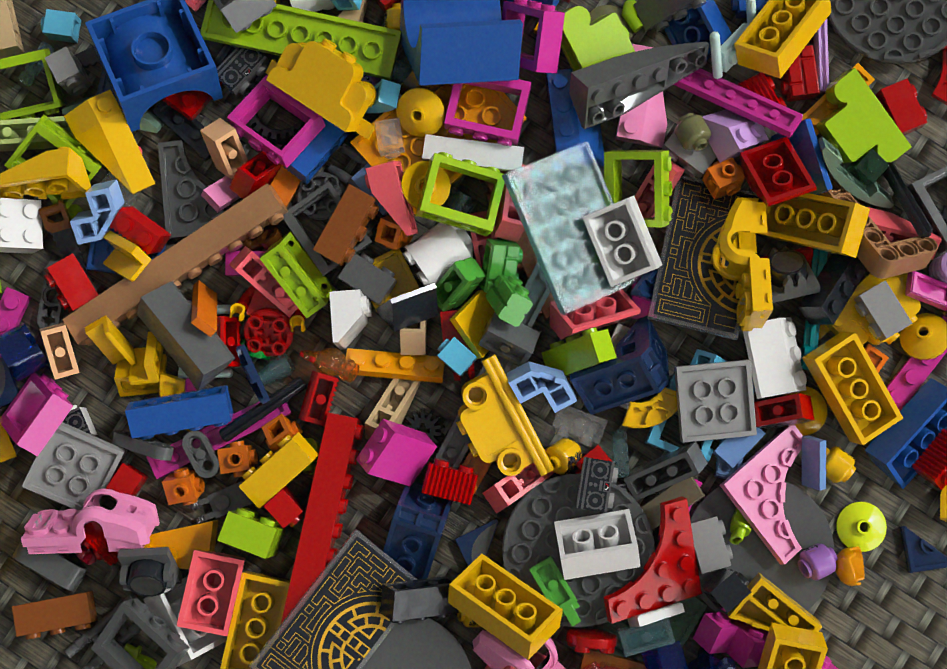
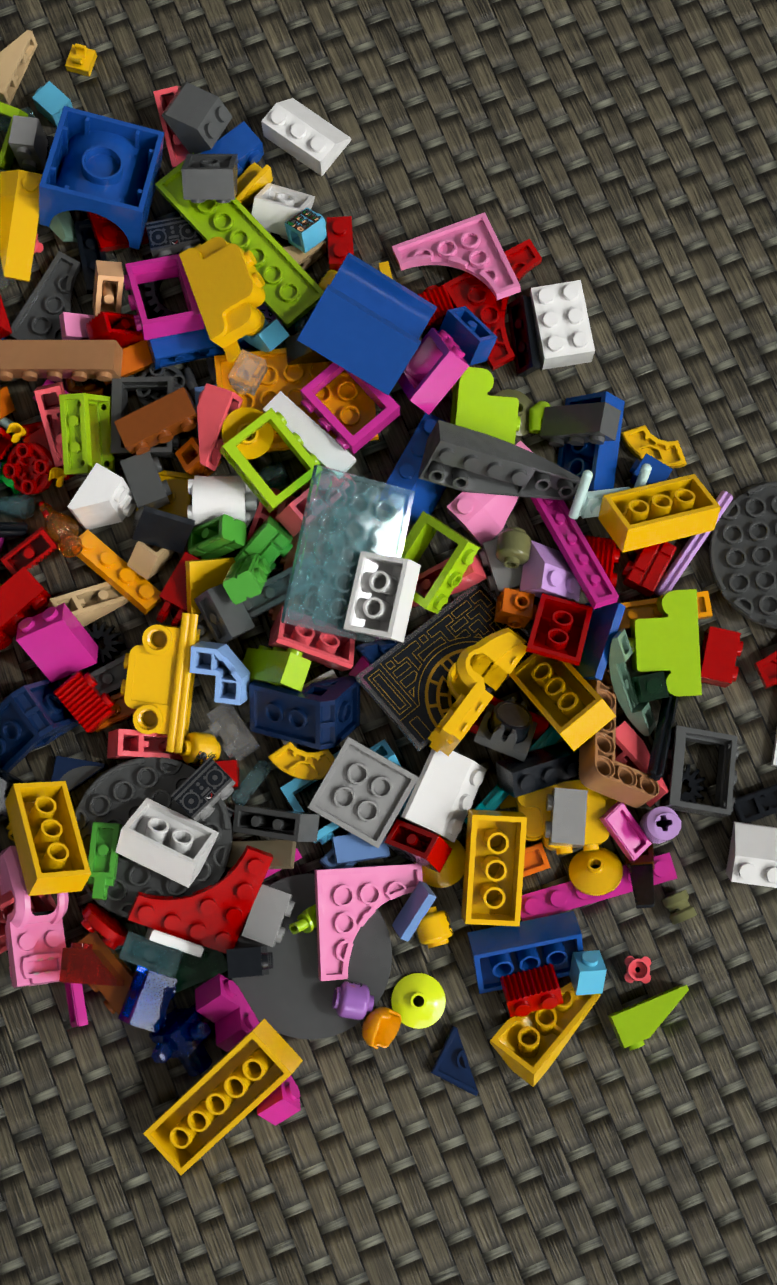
camera: 30 degrees right, 5 degrees down
yellow dish [396,88,445,137] -> none
medium azure brick [437,337,477,377] -> none
yellow wedge [728,572,822,632] -> none

